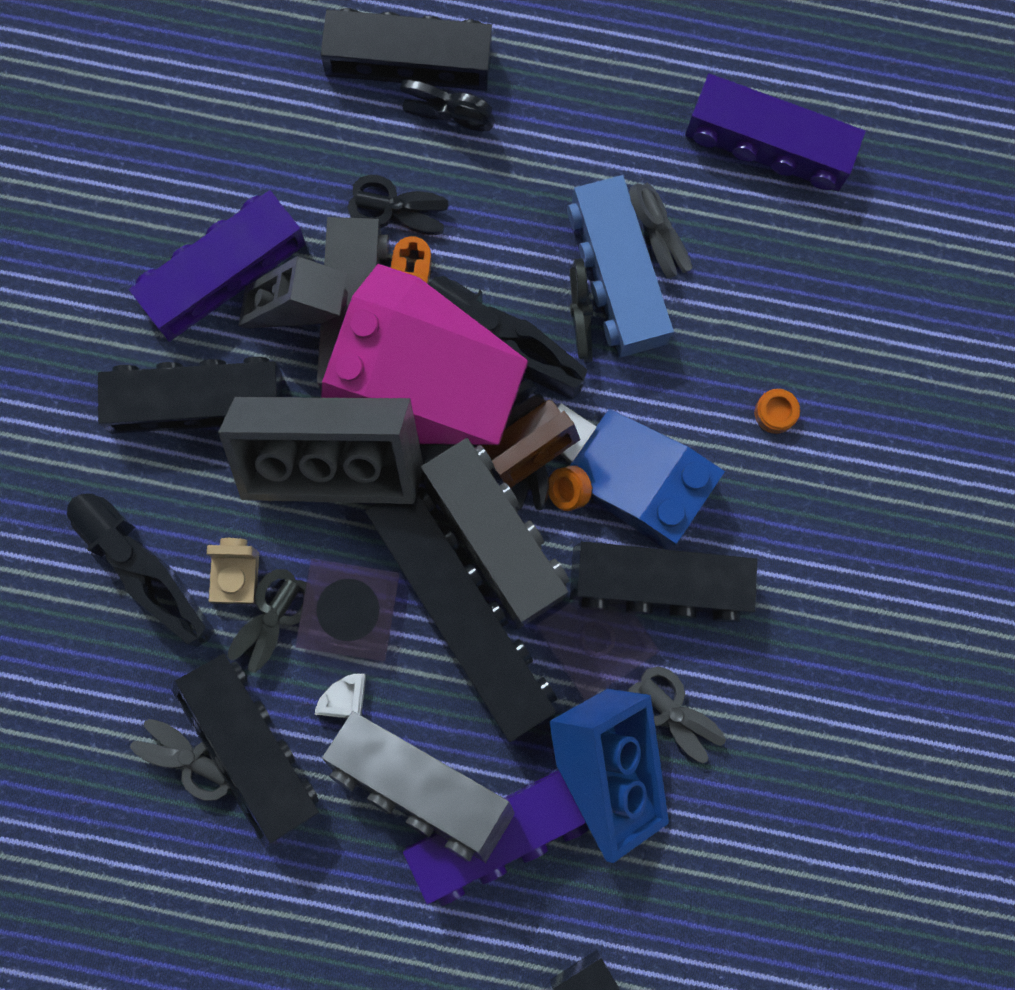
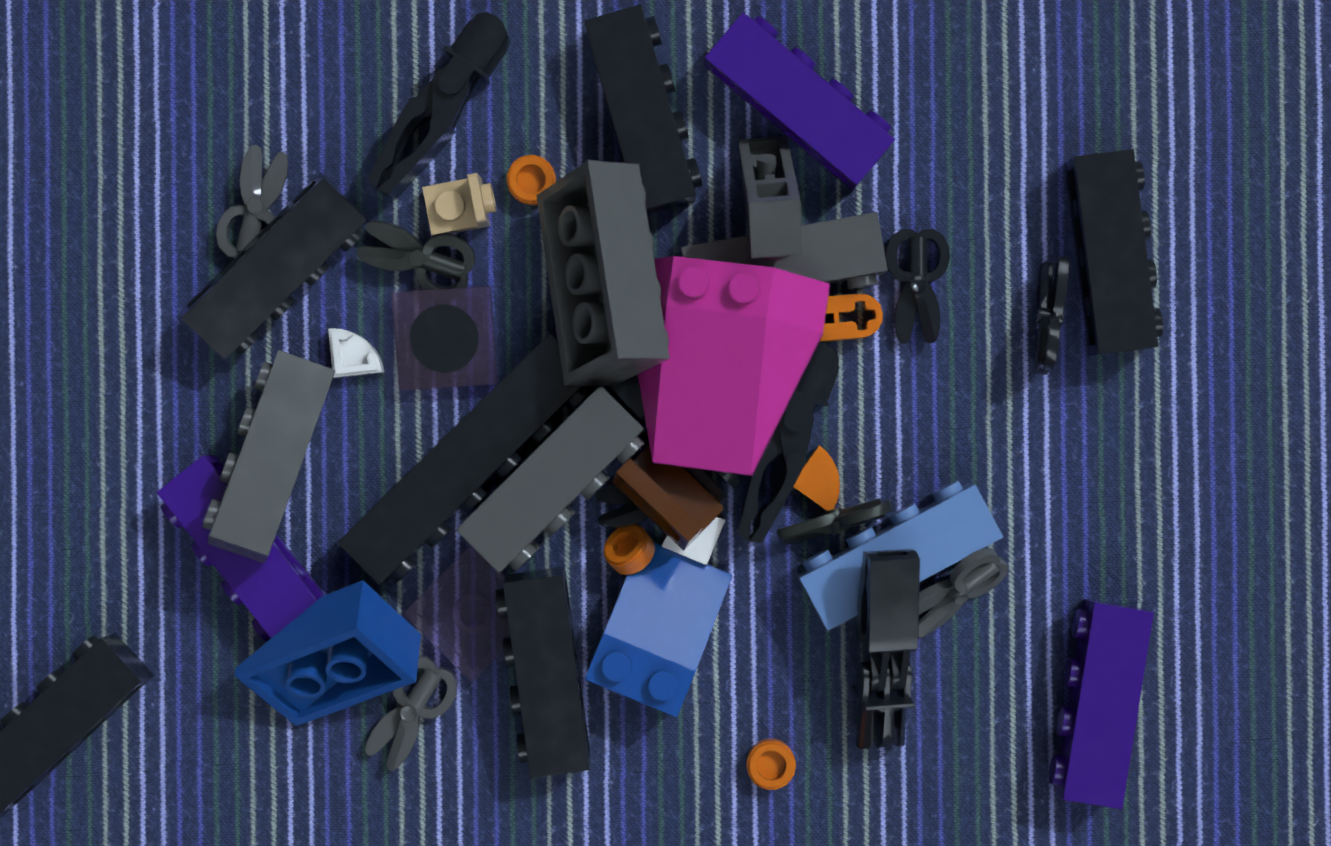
camera: 85 degrees right, 10 degrees up
none -> orange tile [507,155,557,206]
none -> orange tile [793,445,840,511]
none -> black arm [852,549,920,749]

